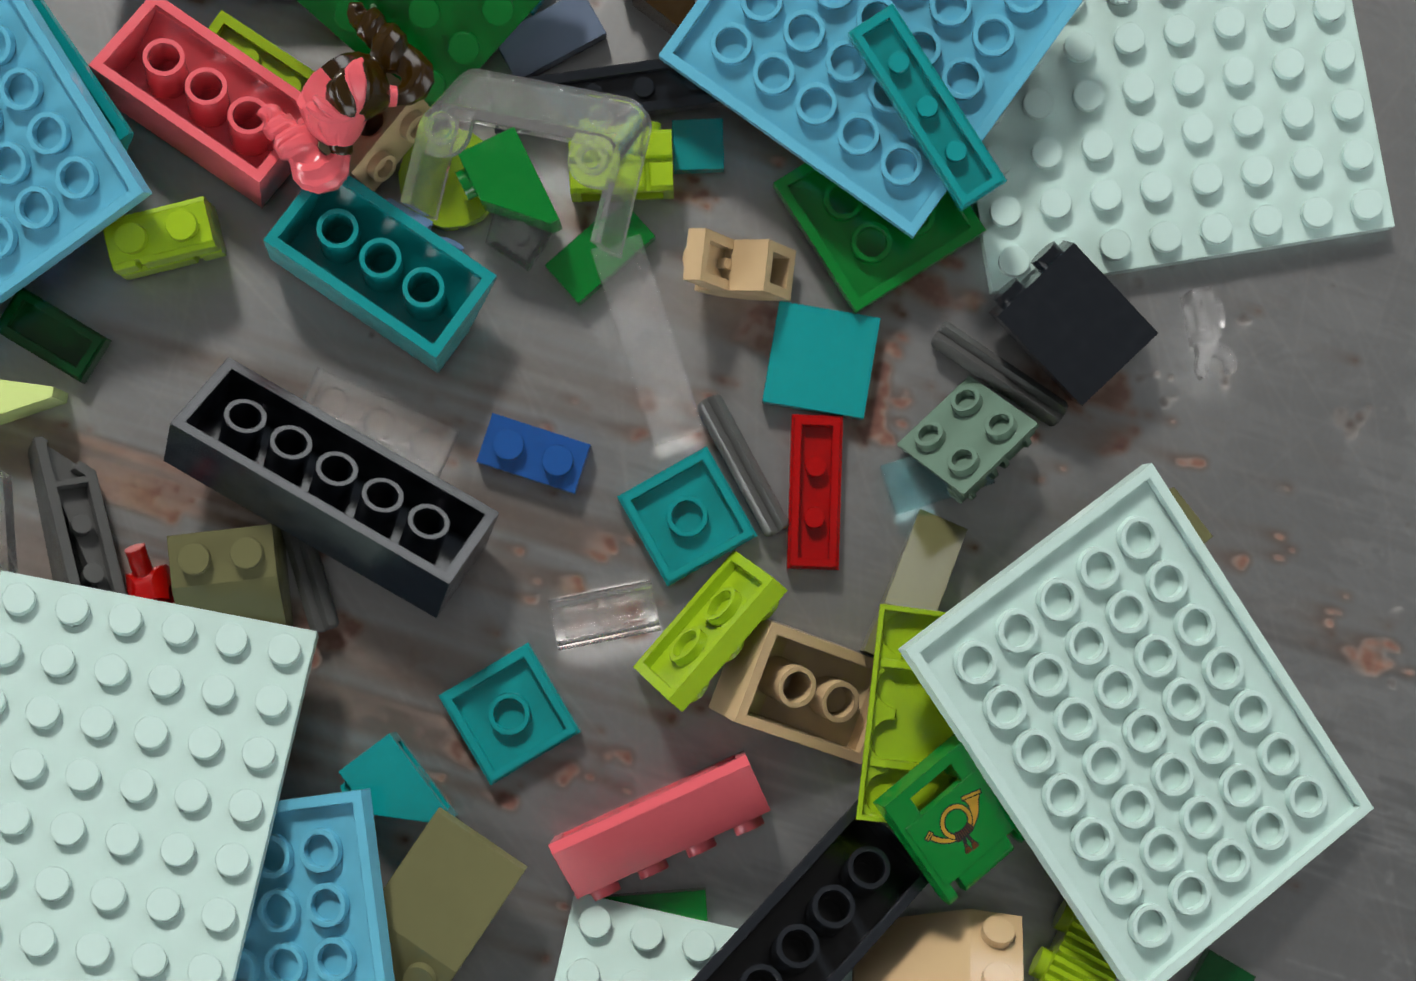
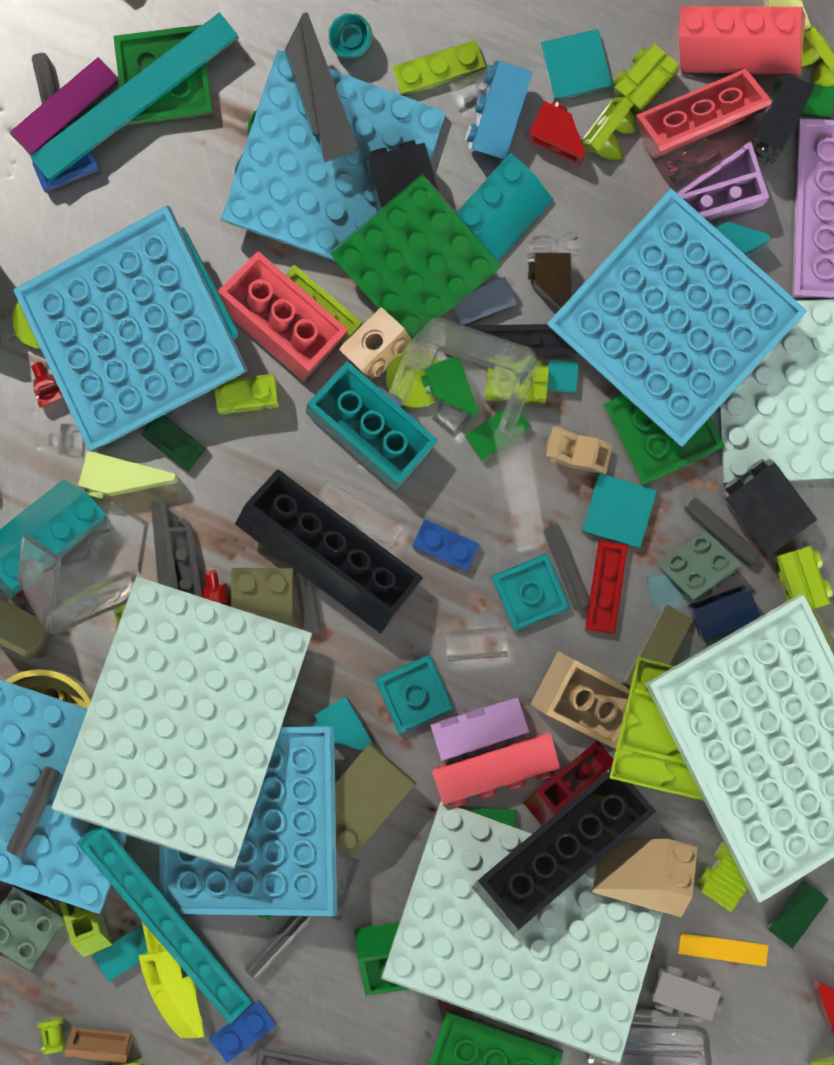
camera: 15 degrees right, 0 degrees up
hair [257,2,435,194] -> none
lime plate [633,550,788,712] -> none
teal tile [848,3,1007,212] -> none
green container [873,734,1025,905] -> none
none -> lavender wedge [430,697,529,763]
none -> dark red slope [523,740,614,825]
none -> dark blue hinge [687,585,760,641]
none -> lime brick [773,546,833,610]

